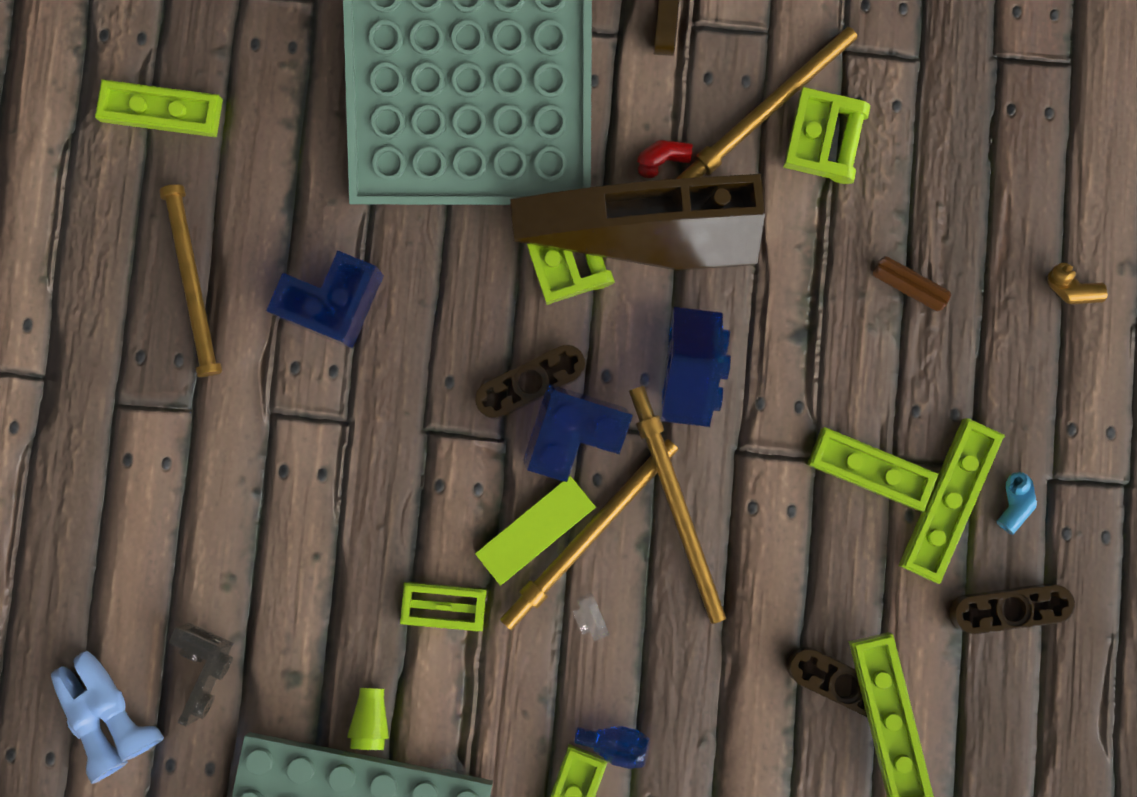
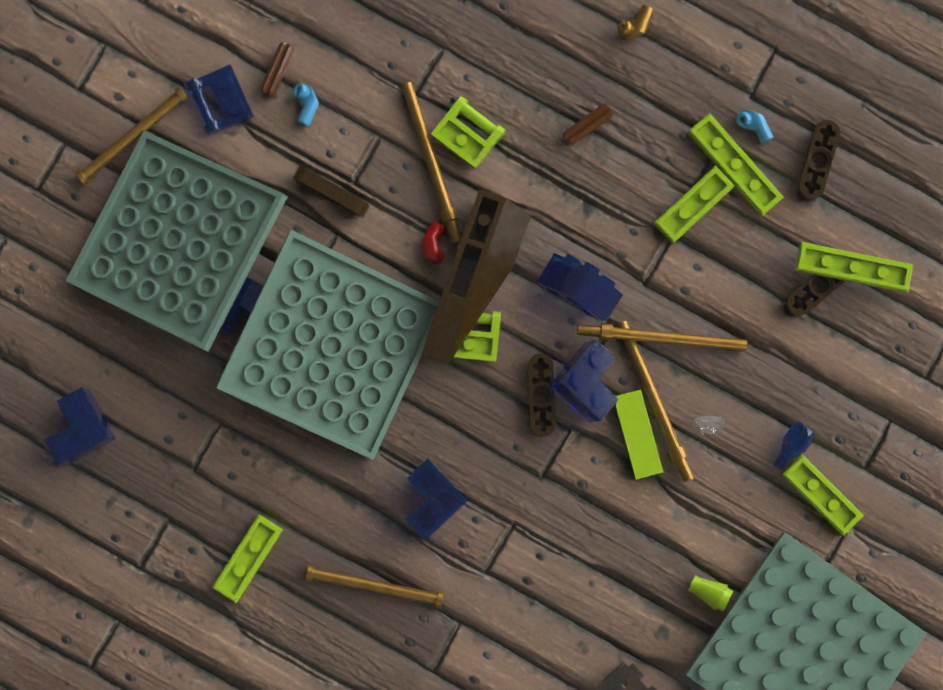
camera: 65 degrees left, 0 degrees up
lime tile [400,582,487,632] -> none

